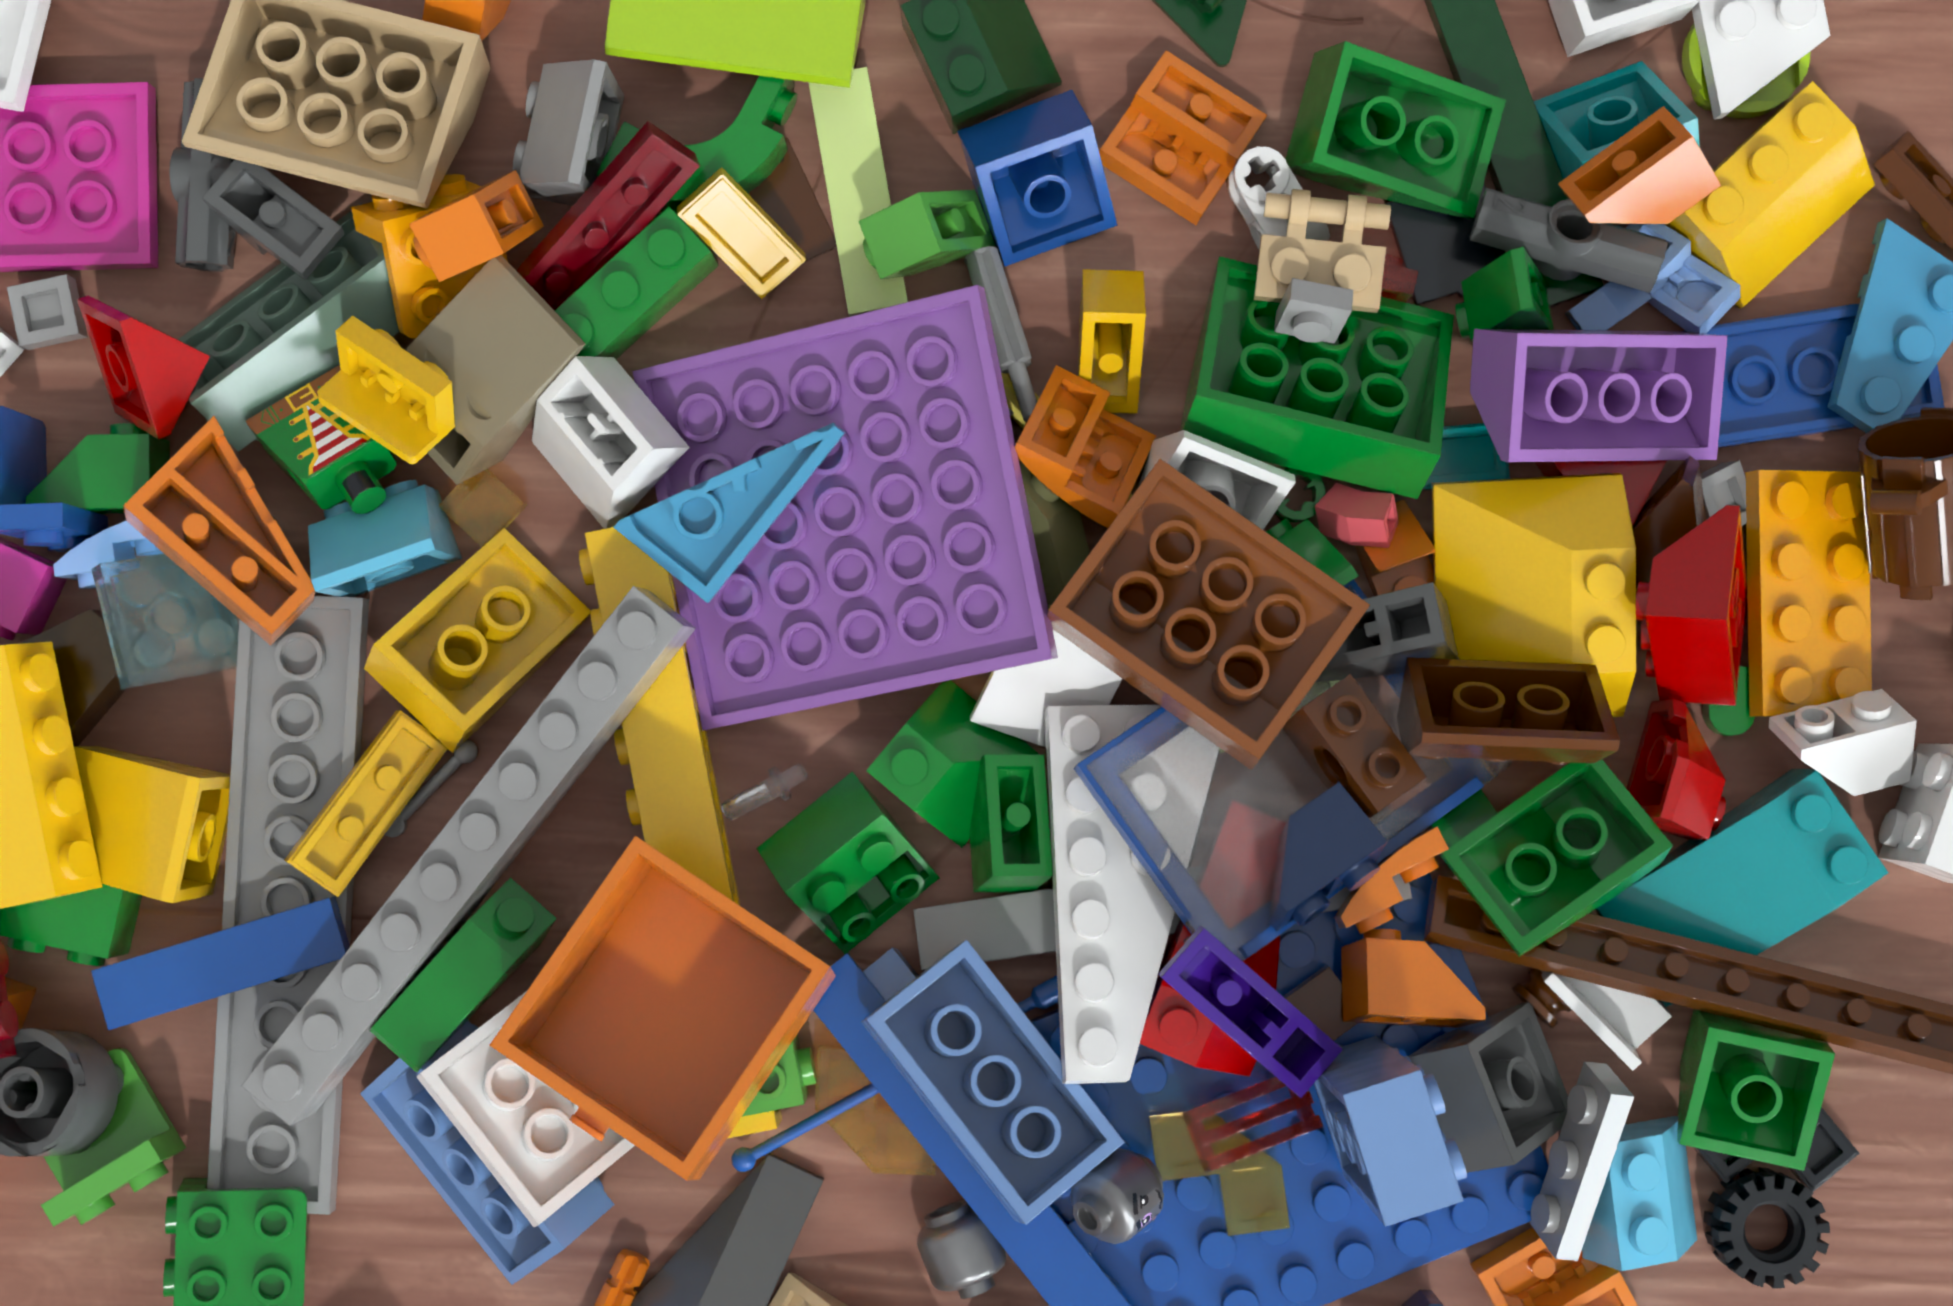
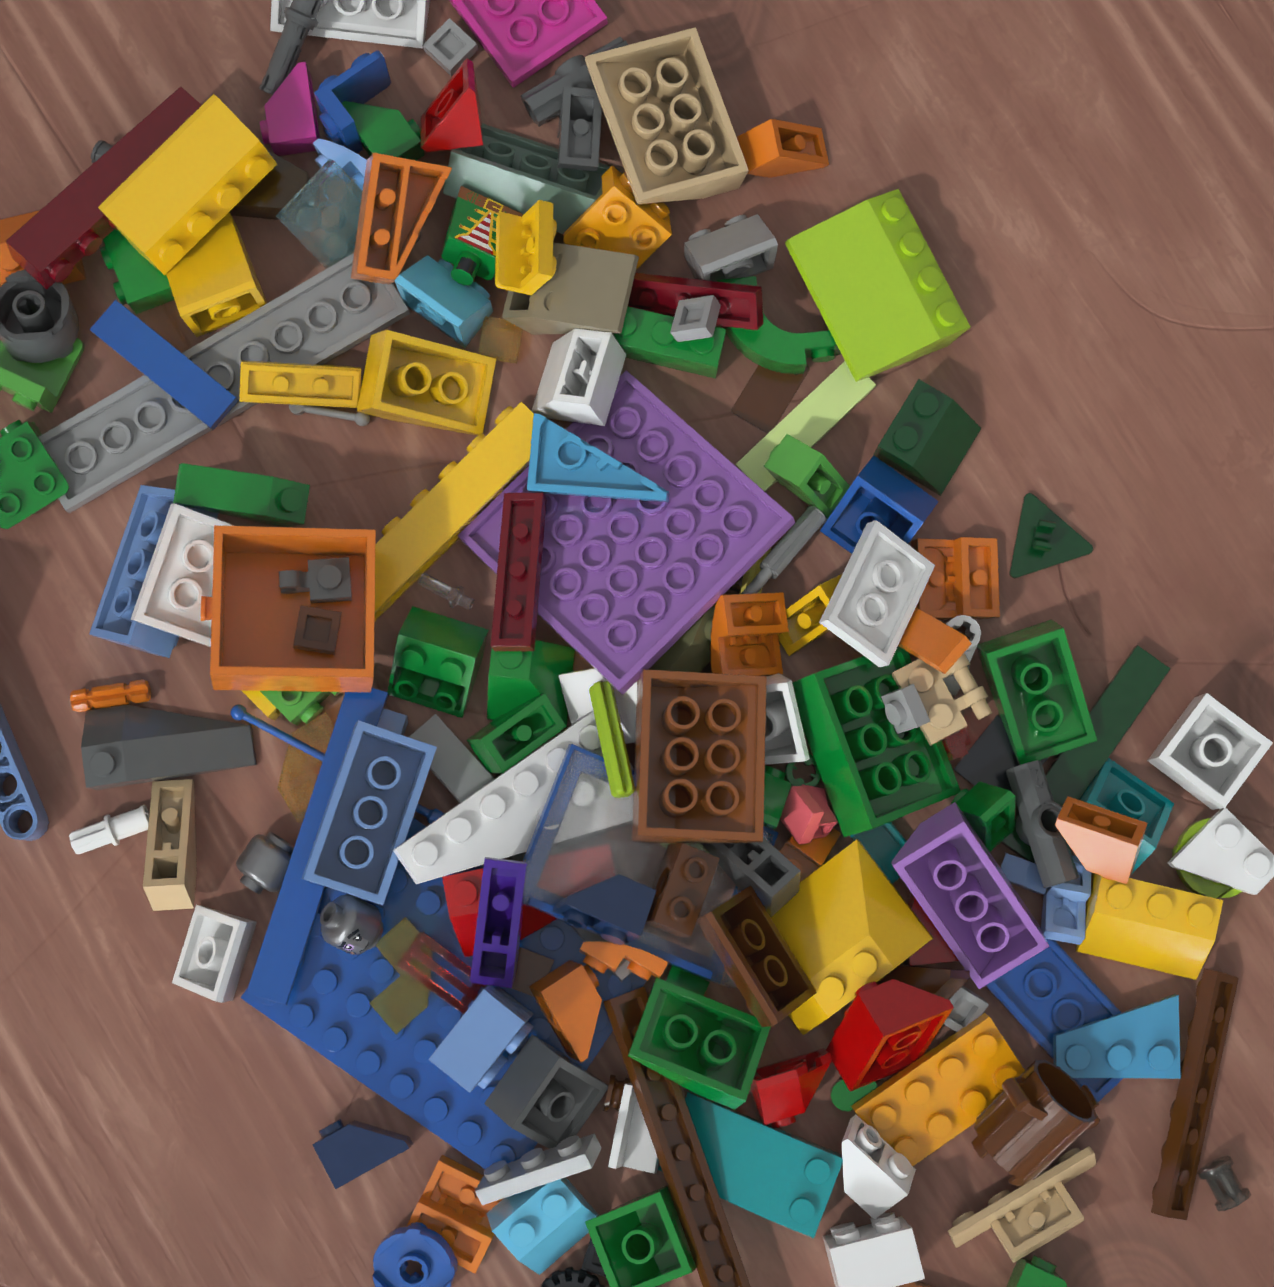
camera: 55 degrees right, 5 degrees down
light grey brick [241,586,696,1126] -> none
orange slope [409,170,544,282] -> none
yellow tile [677,167,806,299] -> none
none -> dark grey plate [279,557,352,603]
none -> reddish brown plate [293,605,342,655]
none -> dark red plate [491,492,547,651]
none -> lime axle [589,681,635,798]
none -> light grey plate [670,295,721,342]
none -> coral tile [780,785,824,844]
none -> white plate [819,520,935,667]
none -> orange tile [898,607,972,674]

